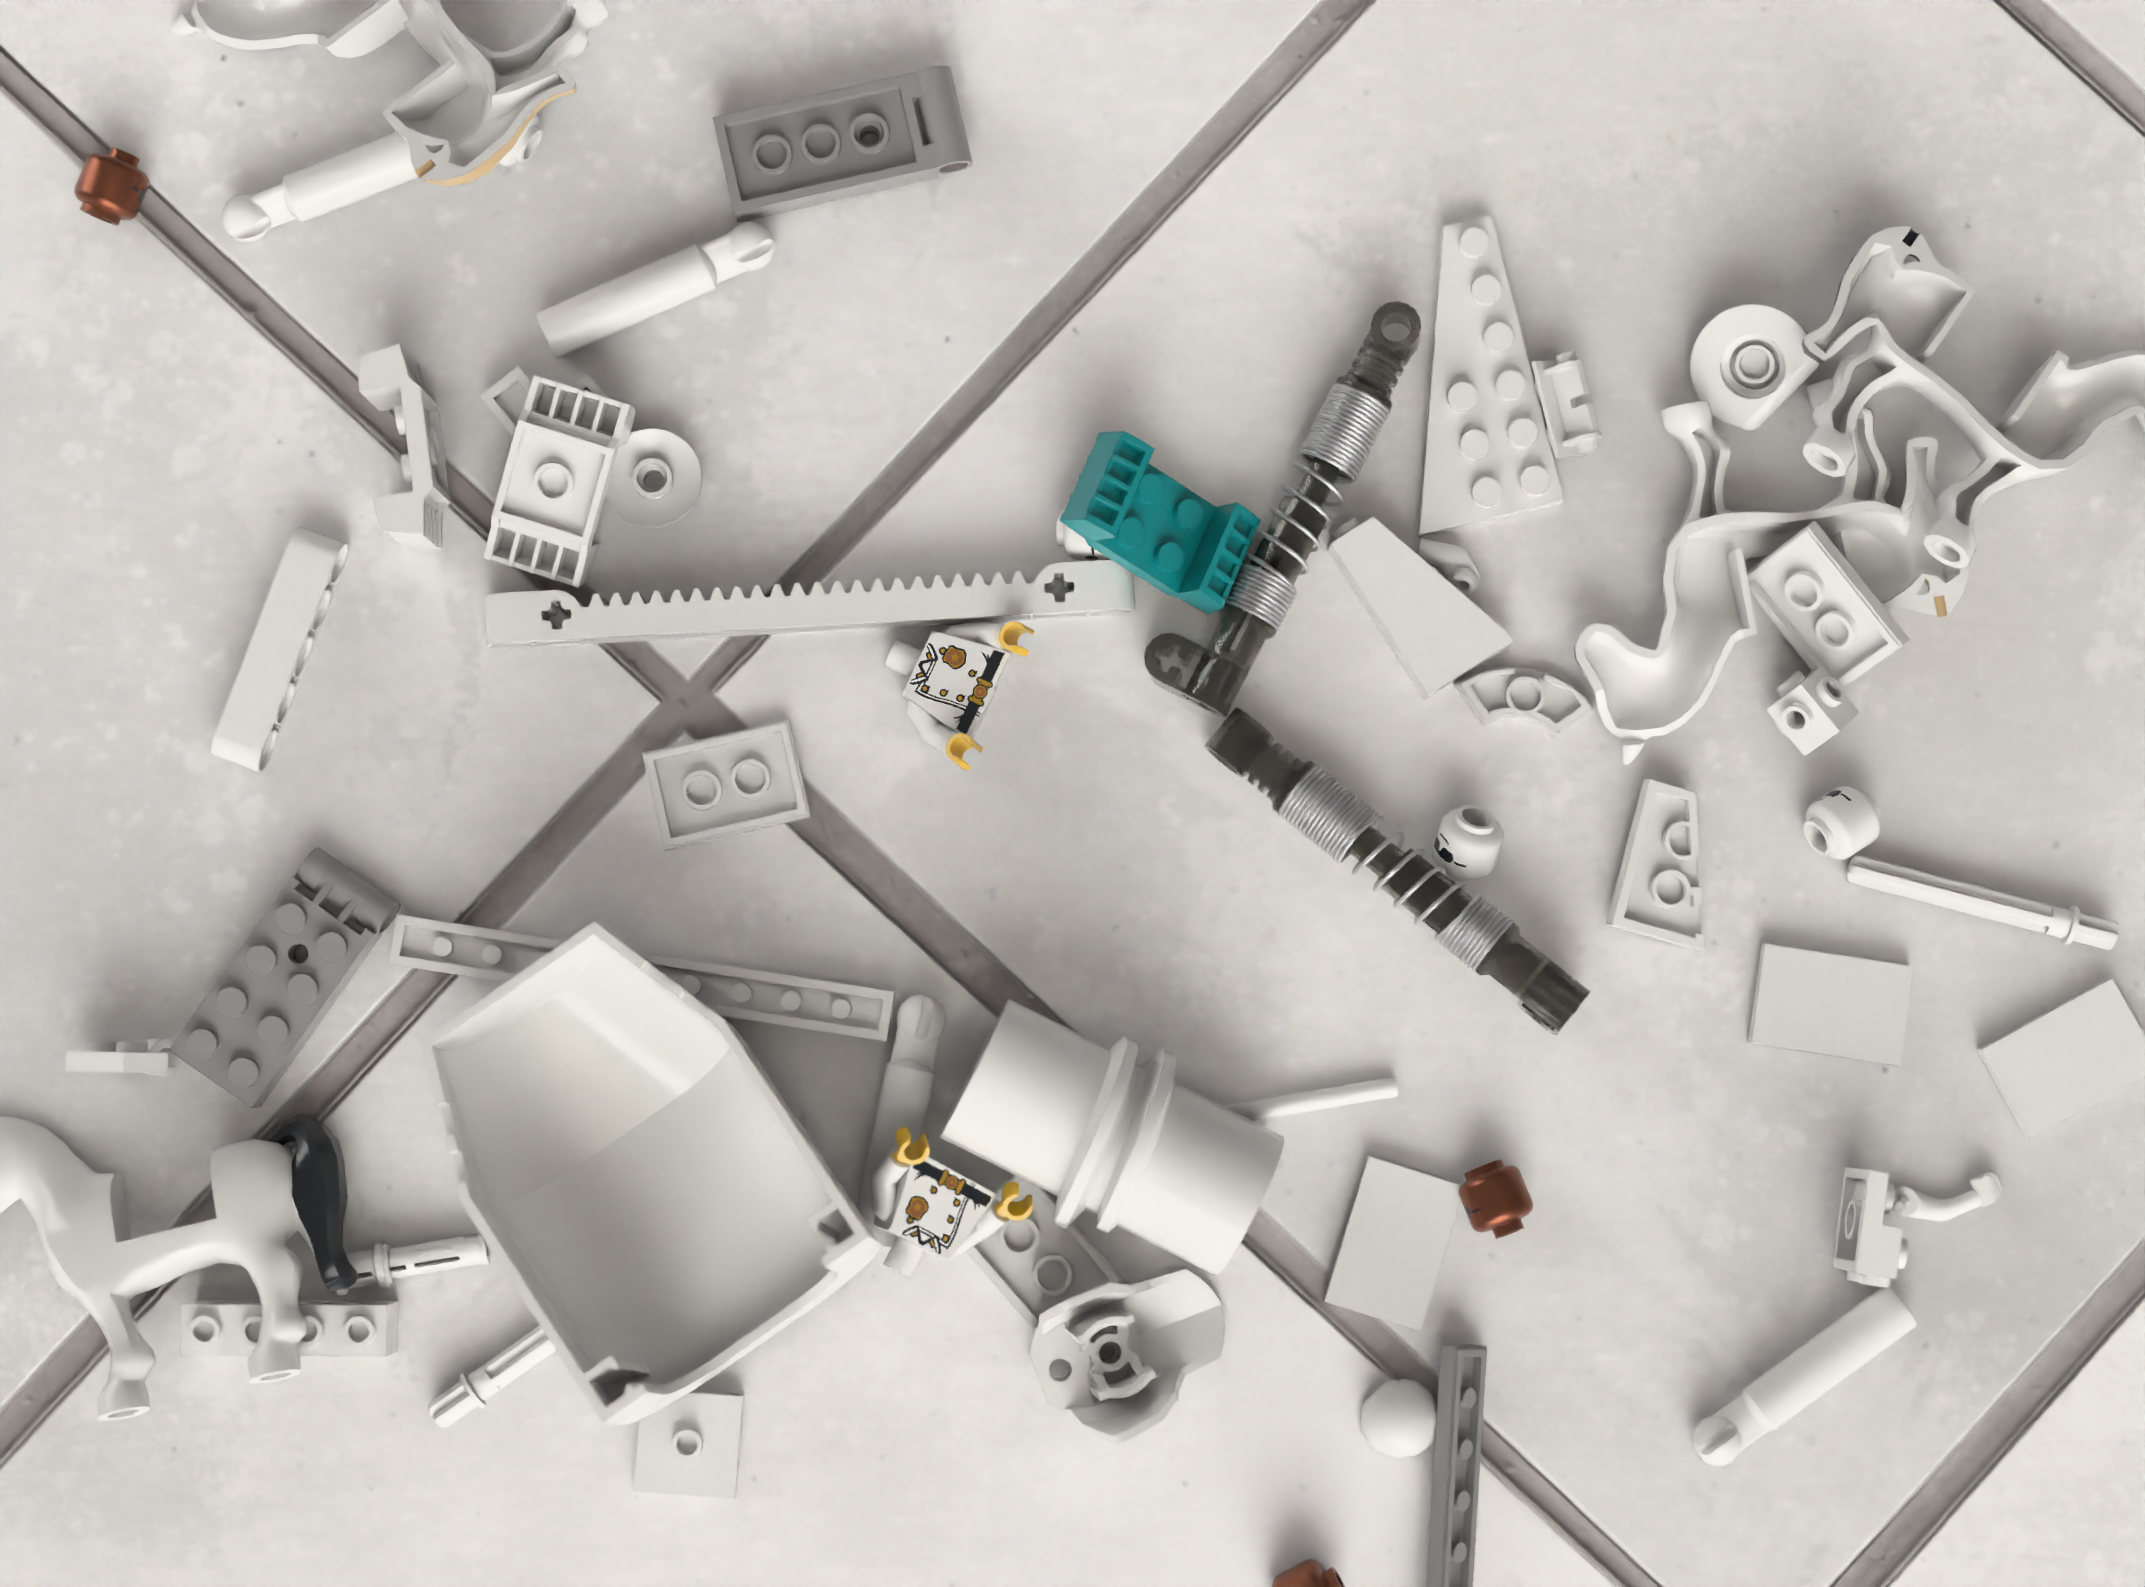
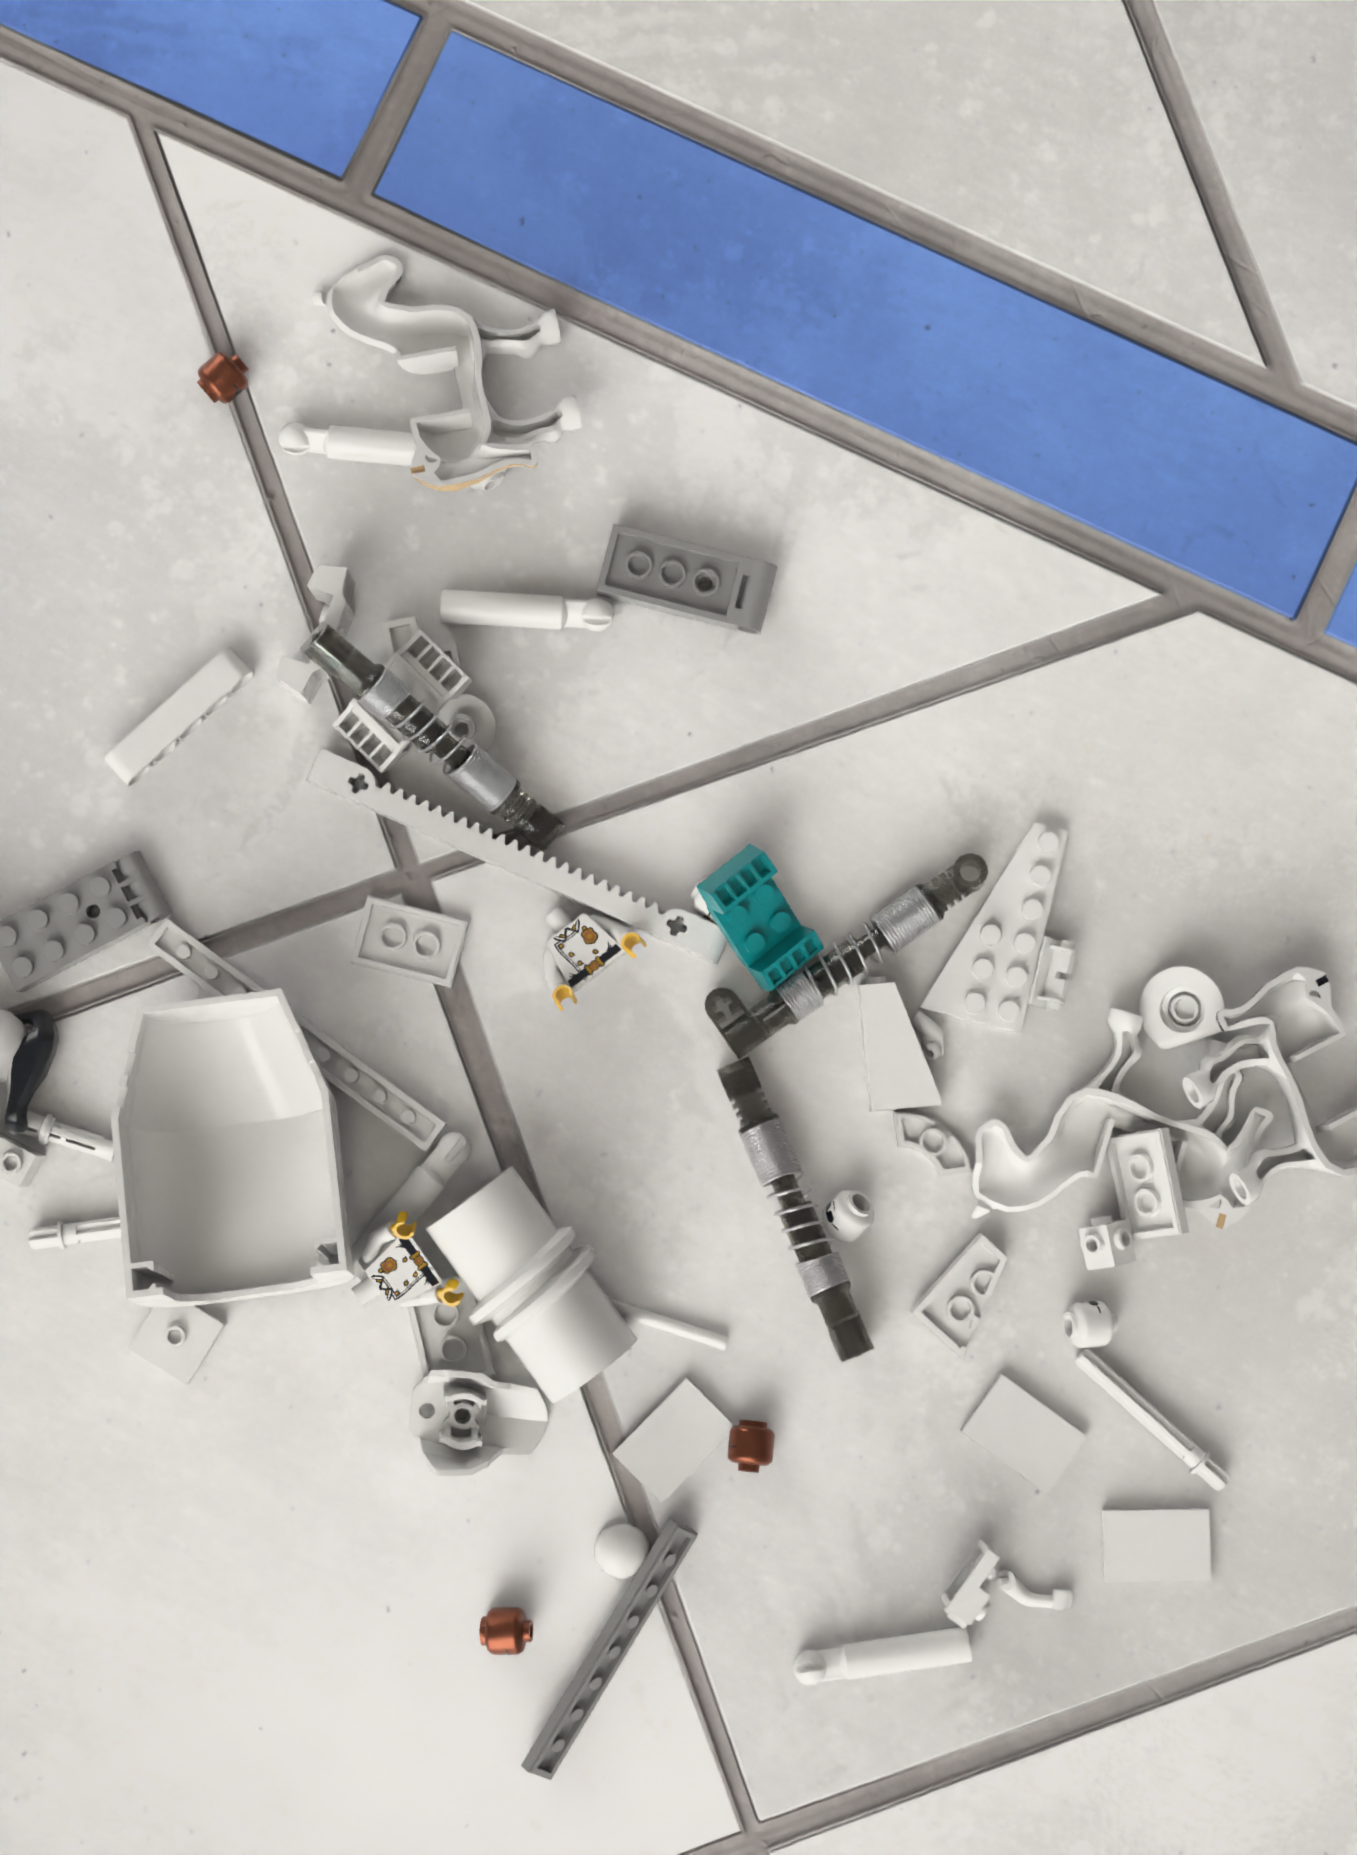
camera: 30 degrees right, 0 degrees up
none -> clear smoke piece [299,622,566,852]

